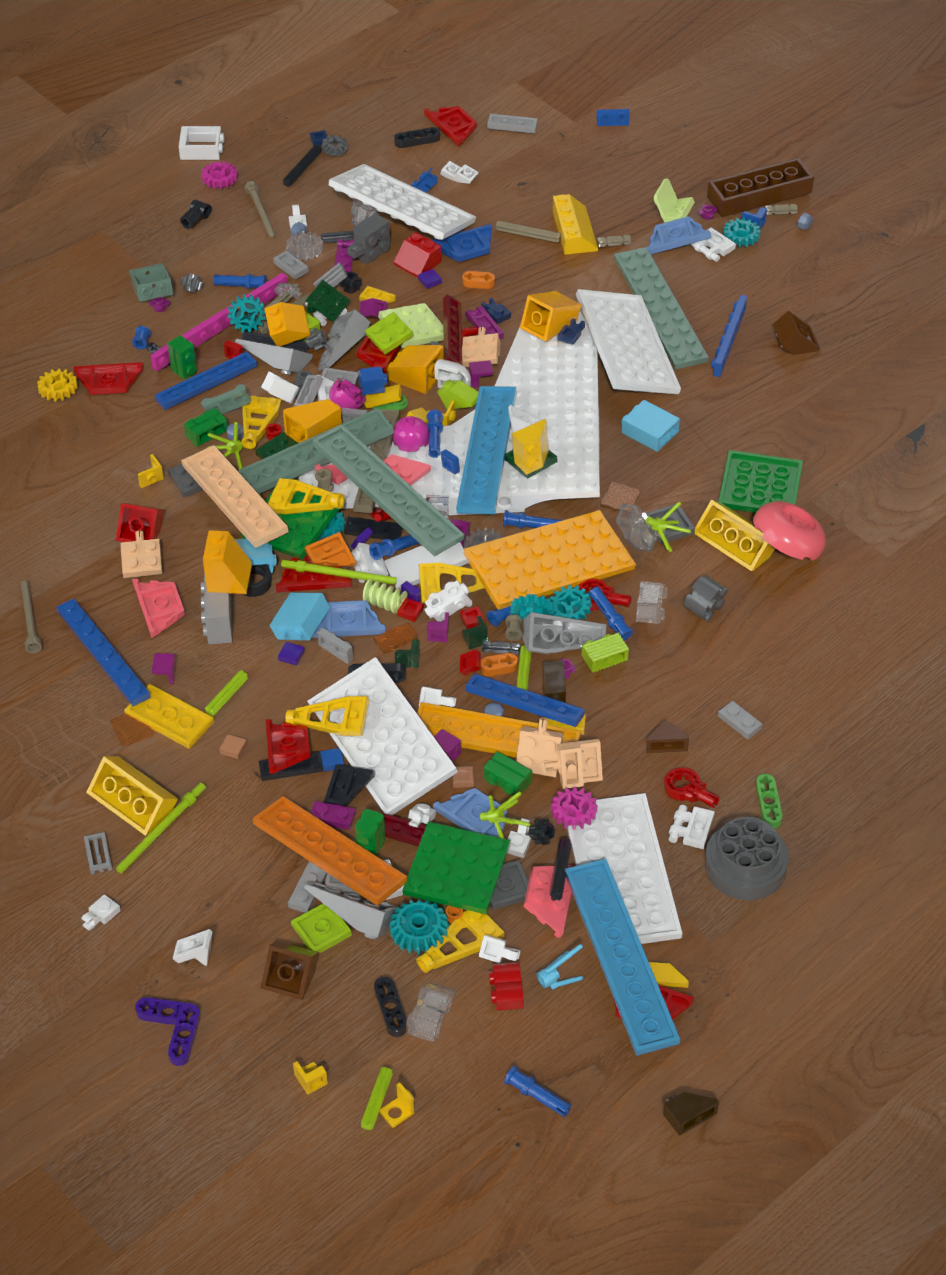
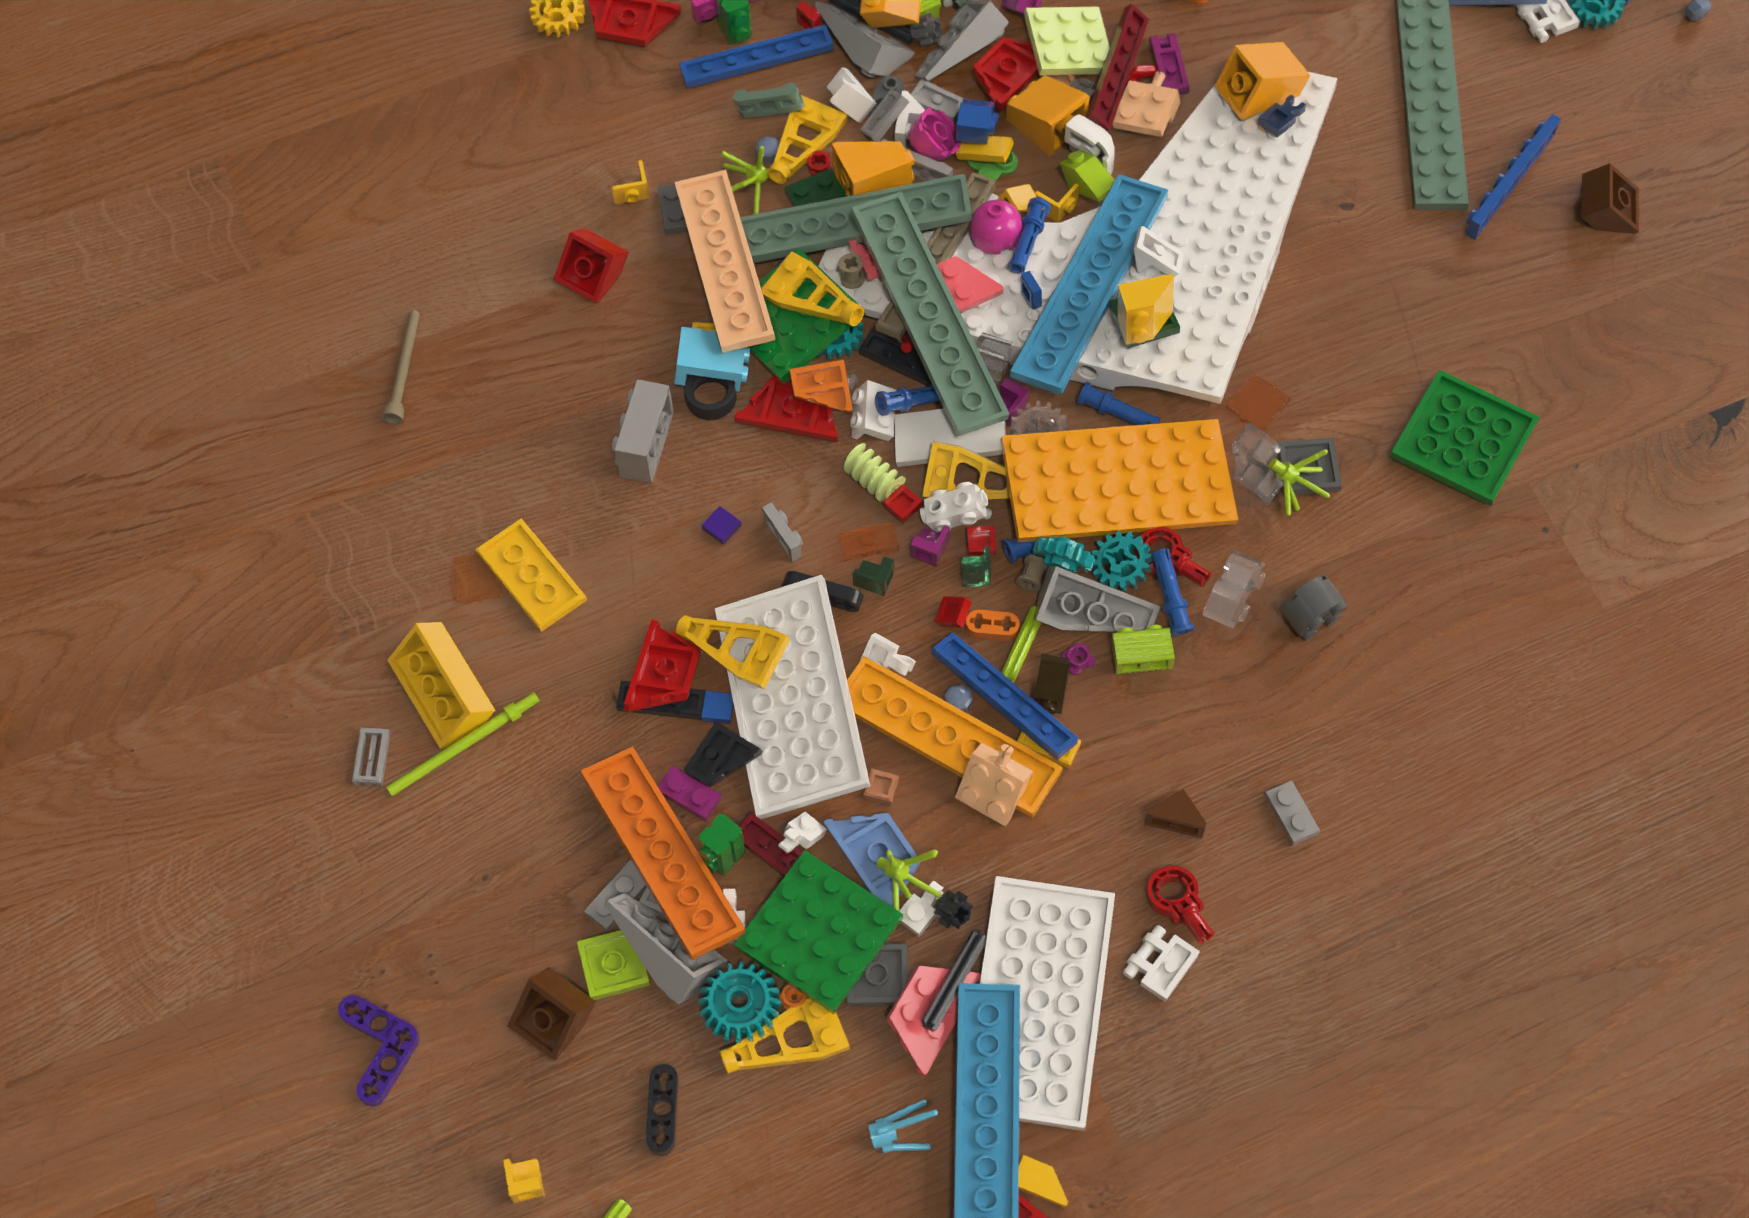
camera: 20 degrees right, 15 degrees up
blue plate [56,598,150,707] -> none
white plate [82,895,120,931] -> none
light nougat plate [121,531,162,578] -> none
coral wing [132,579,185,638] -> none
magenta panel [152,653,176,684] -> none
white slope [173,929,212,966] -> none
green brick [184,408,227,447] -> none
light orange slope [203,530,252,594] -> none
lime axle [205,670,248,716] -> none
nougat tile [219,734,247,759] -> none
medium azure brick [269,593,330,640] -> none
lime bar [281,559,397,585] -> none
medium blue wing [311,600,386,638] -> none
dark purple tile [351,527,373,550] -> none
lime plate [364,312,414,354] -> none
dark purple plate [401,581,421,603] -> none
clear brick [406,982,455,1042] -> none
magenta panel [434,729,461,762] -> none
magenta panel [469,360,493,388] -> none
white plate [479,934,521,963] -> none
dark blue plate [481,298,511,324] -> none
black axle [482,640,521,655] -> none
green brick [484,751,532,797] -> none
red brick [489,962,524,1011] -> none
light nougat plate [545,739,603,789] -> none
dark pink gear [551,787,598,830] -> none
white plate [576,289,681,394] -> none
medium azure brick [621,400,680,452] -> none
yellow slope [694,500,775,571] -> none
dark grey wheel [705,817,789,900] -> none
coral brick [753,501,826,560] -> none
bright green beam [756,774,782,829] -> none

